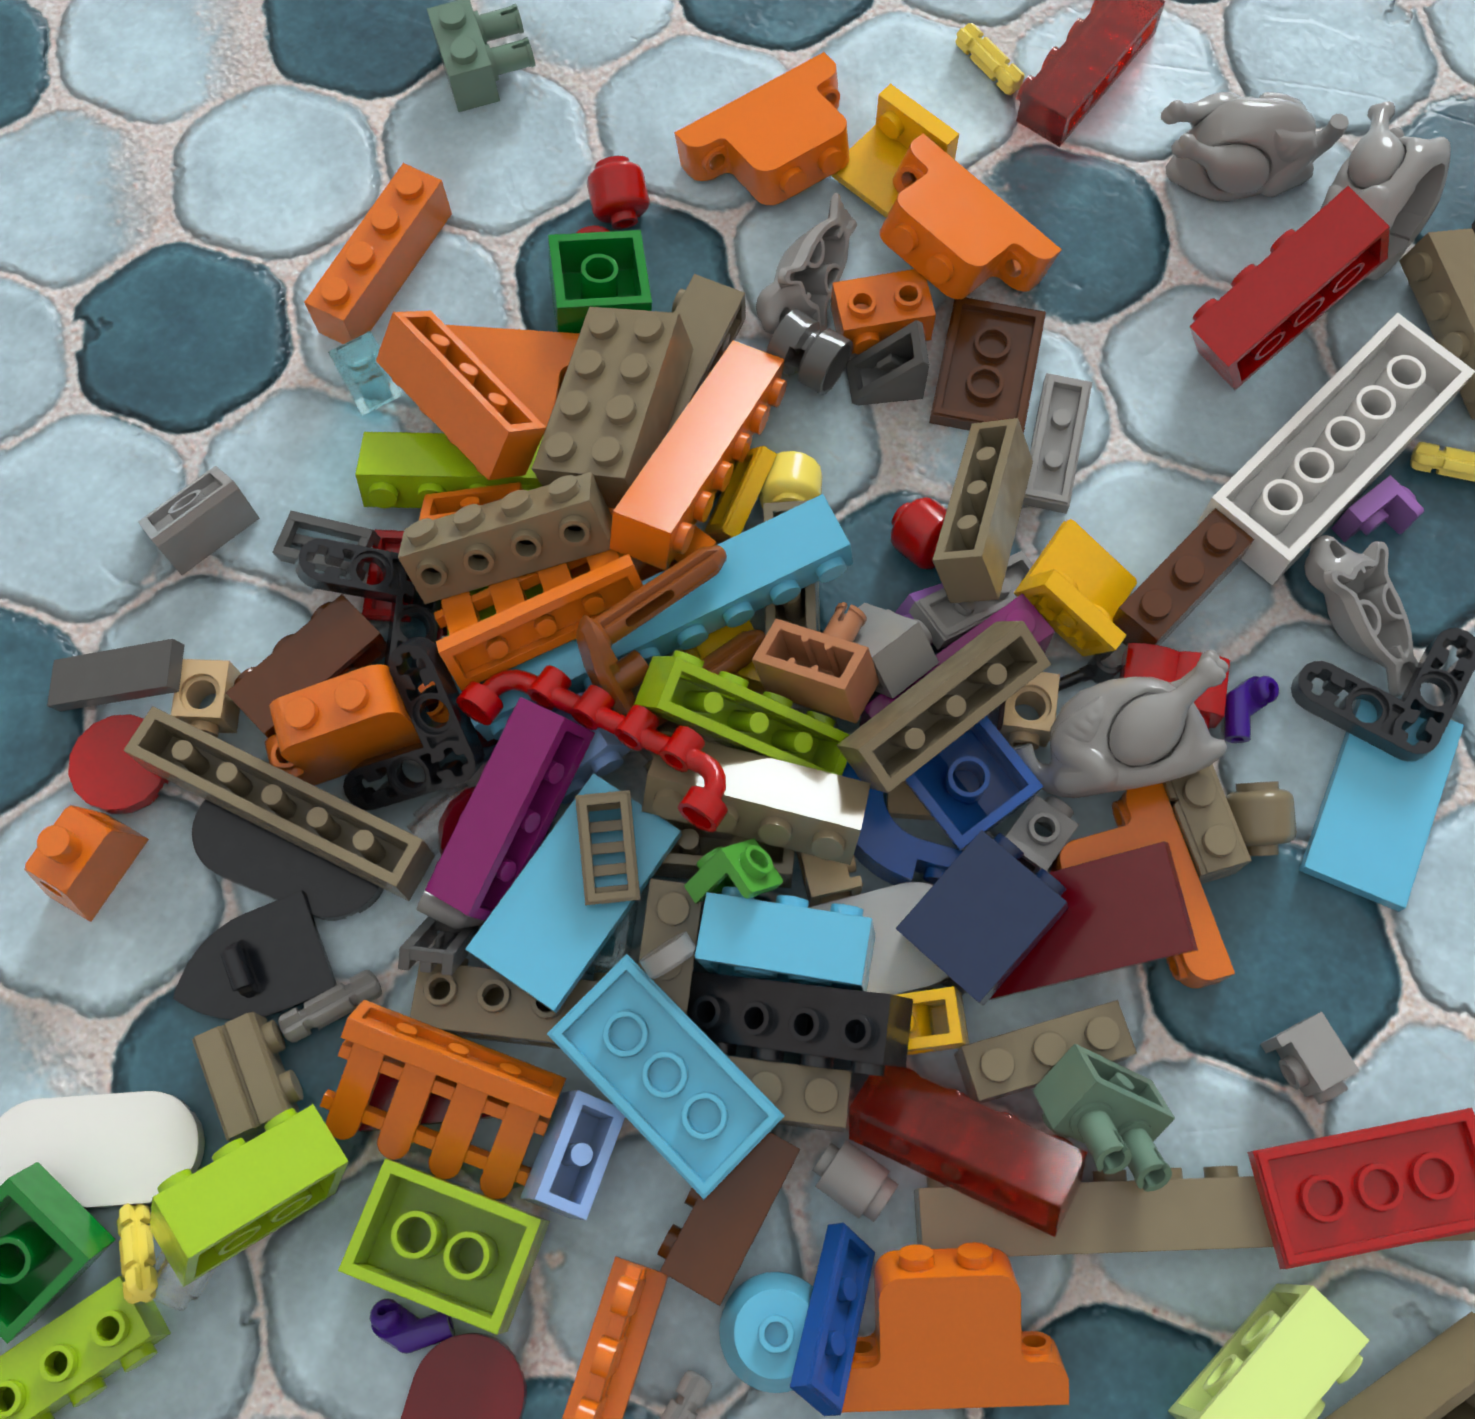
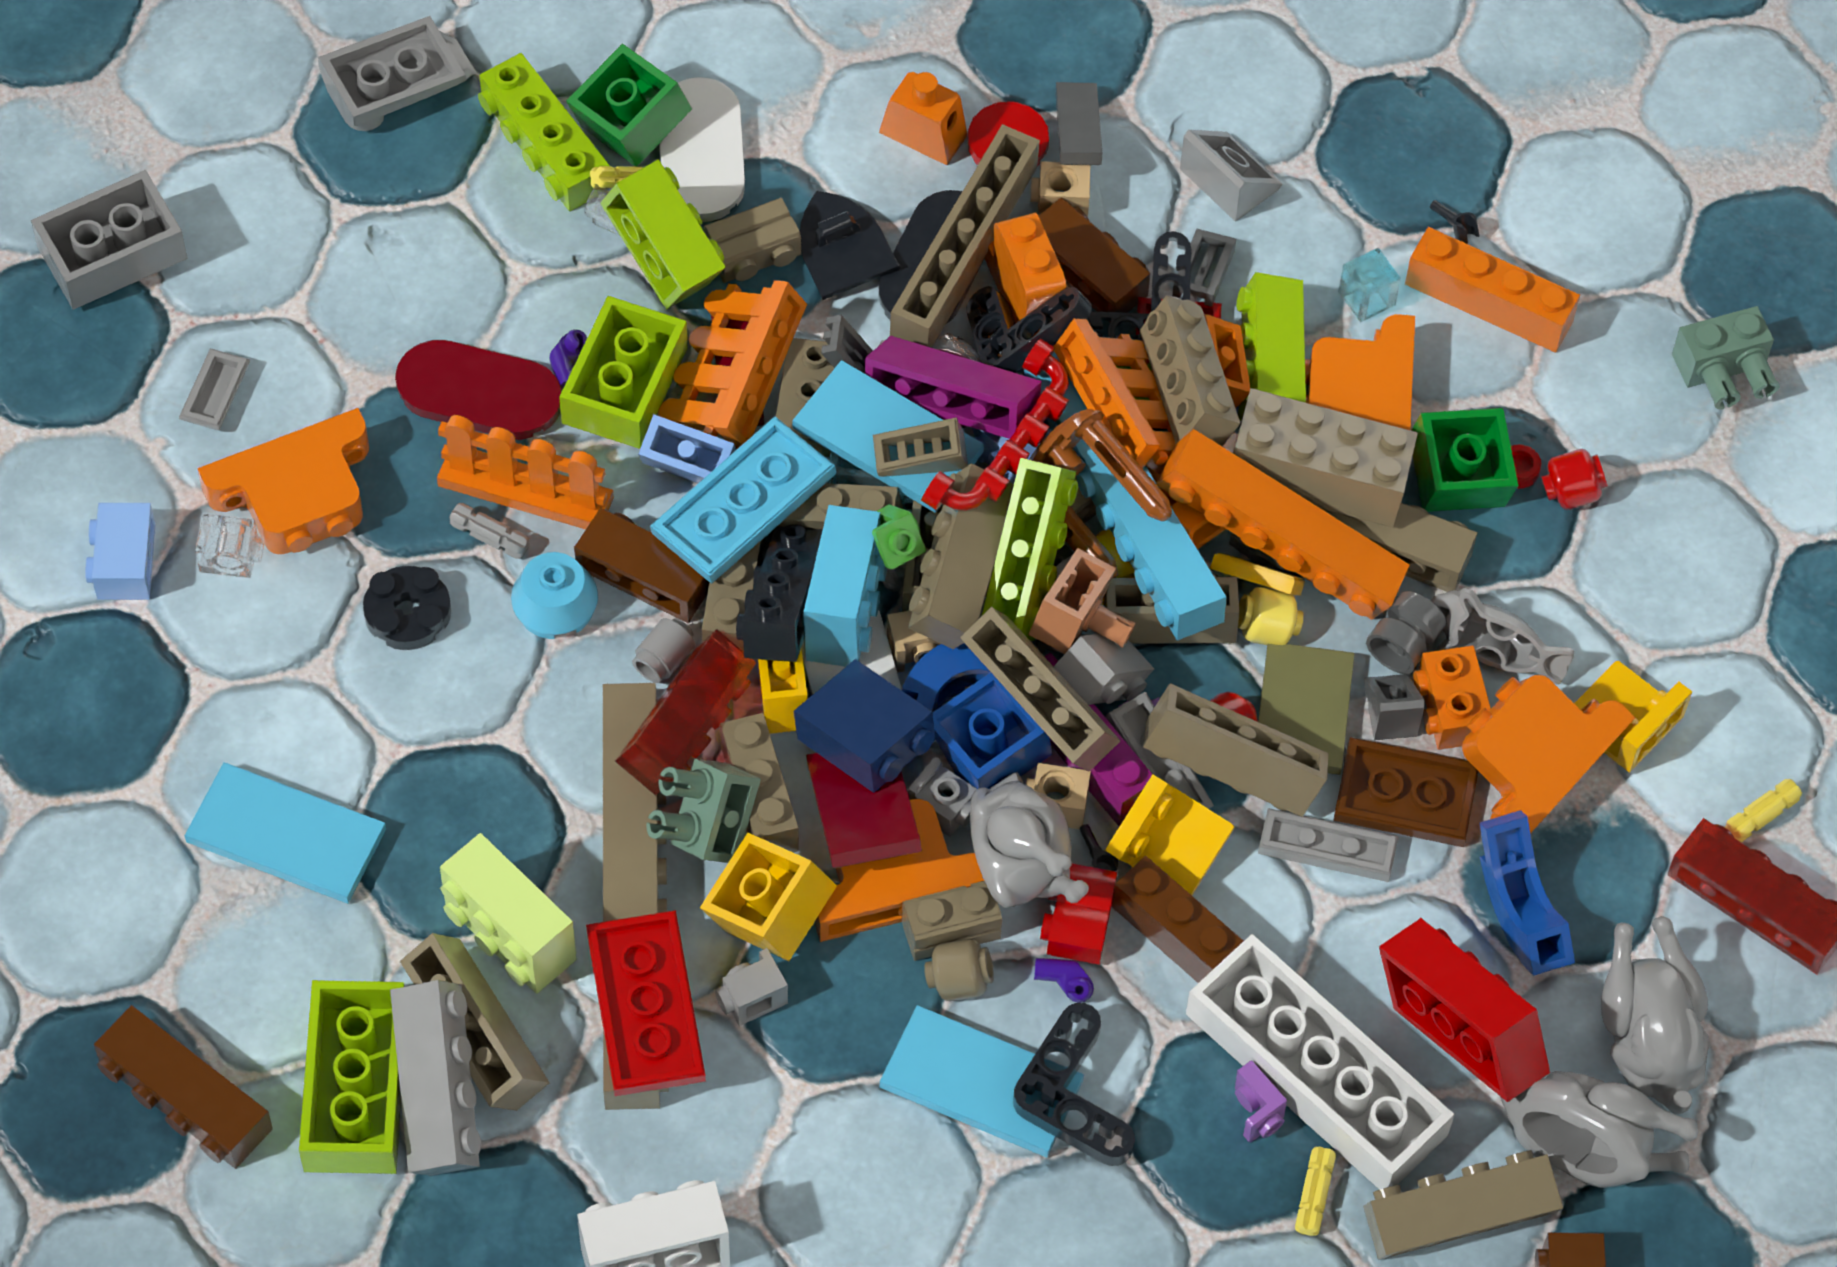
camera: 85 degrees right, 10 degrees down
light grey axle [278,970,382,1042] -> none
orange brick [376,310,546,480] -> none
light grey tile [639,931,696,979] -> none
orange brick [674,52,850,205] -> none
blue tile [790,1222,875,1416] -> none
orange brick [841,1242,1069,1413] -> none
light grey animal [1304,535,1418,697] -> none
none -> yellow brick [700,833,837,961]
none -> olive tile [1258,644,1355,775]
none -> black hand [1430,200,1480,244]
none -> blue arch [1479,810,1575,976]

